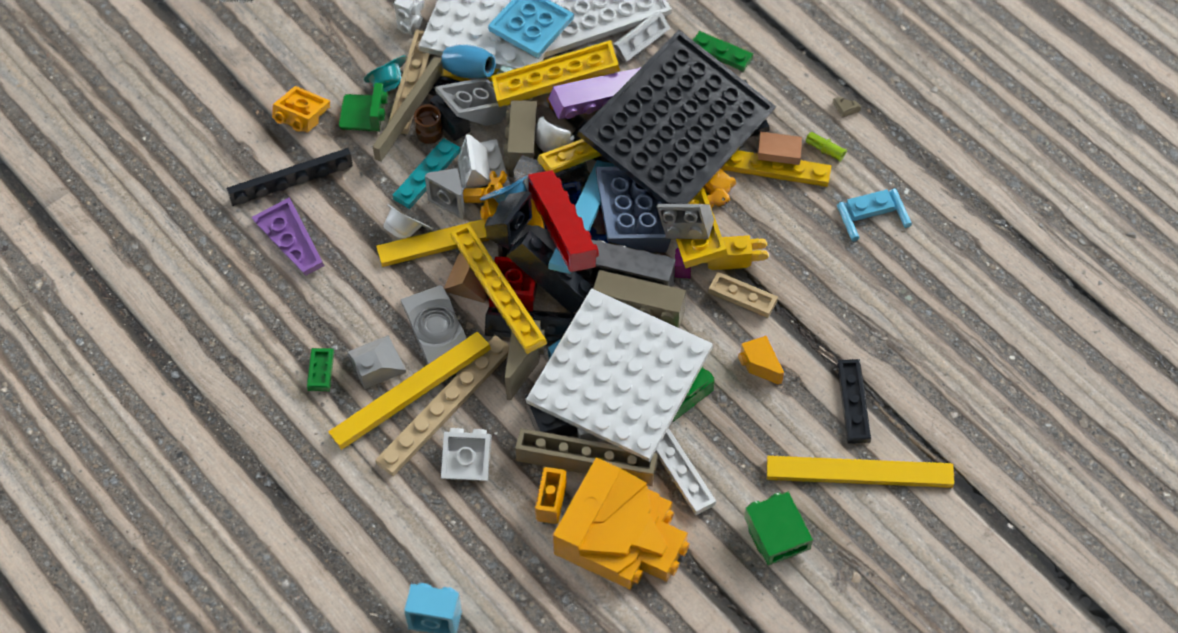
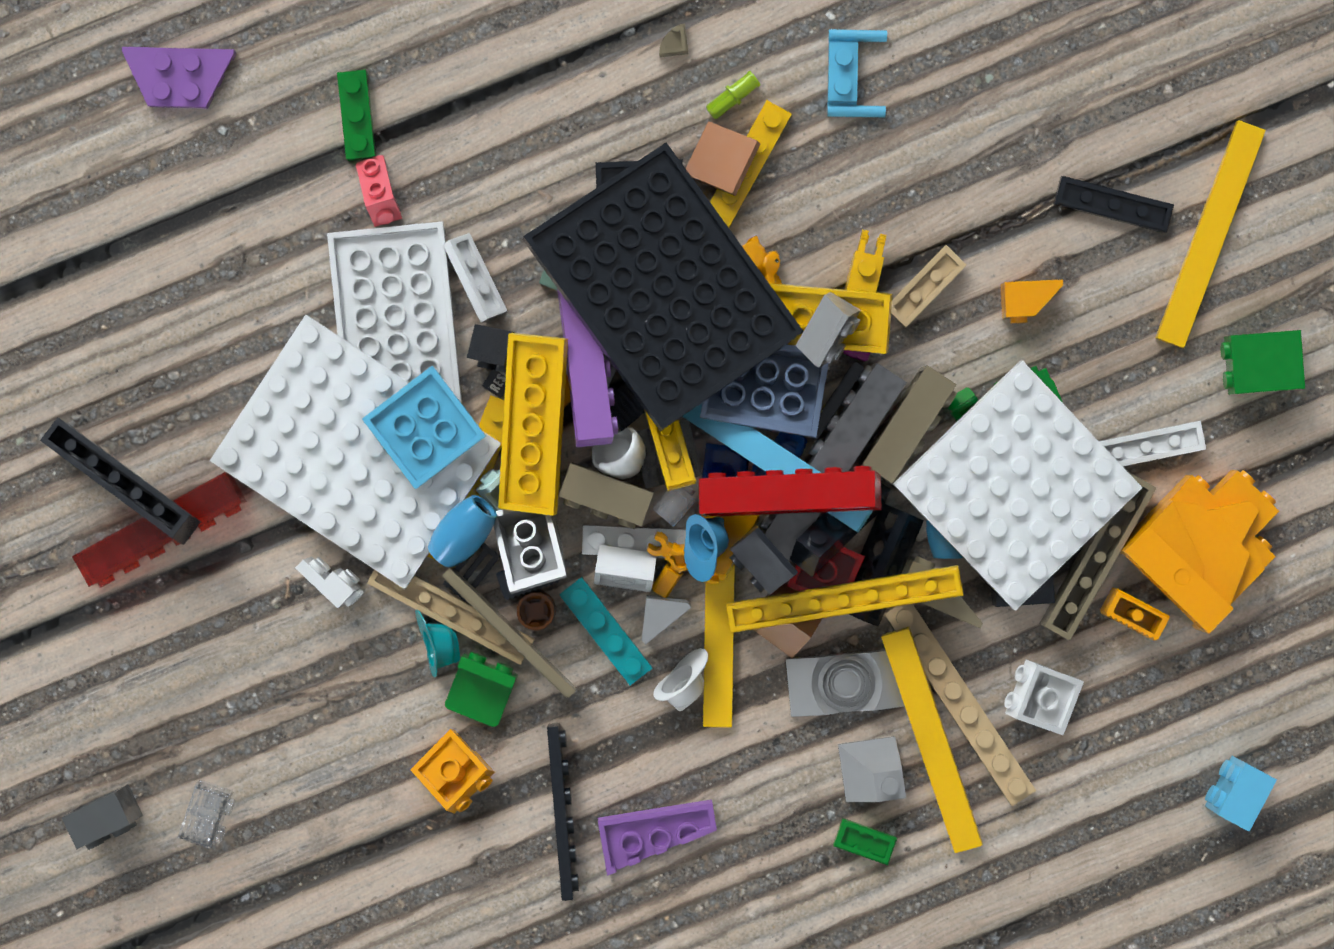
camera: 75 degrees left, 30 degrees up
green plate [693,30,753,72] -> none

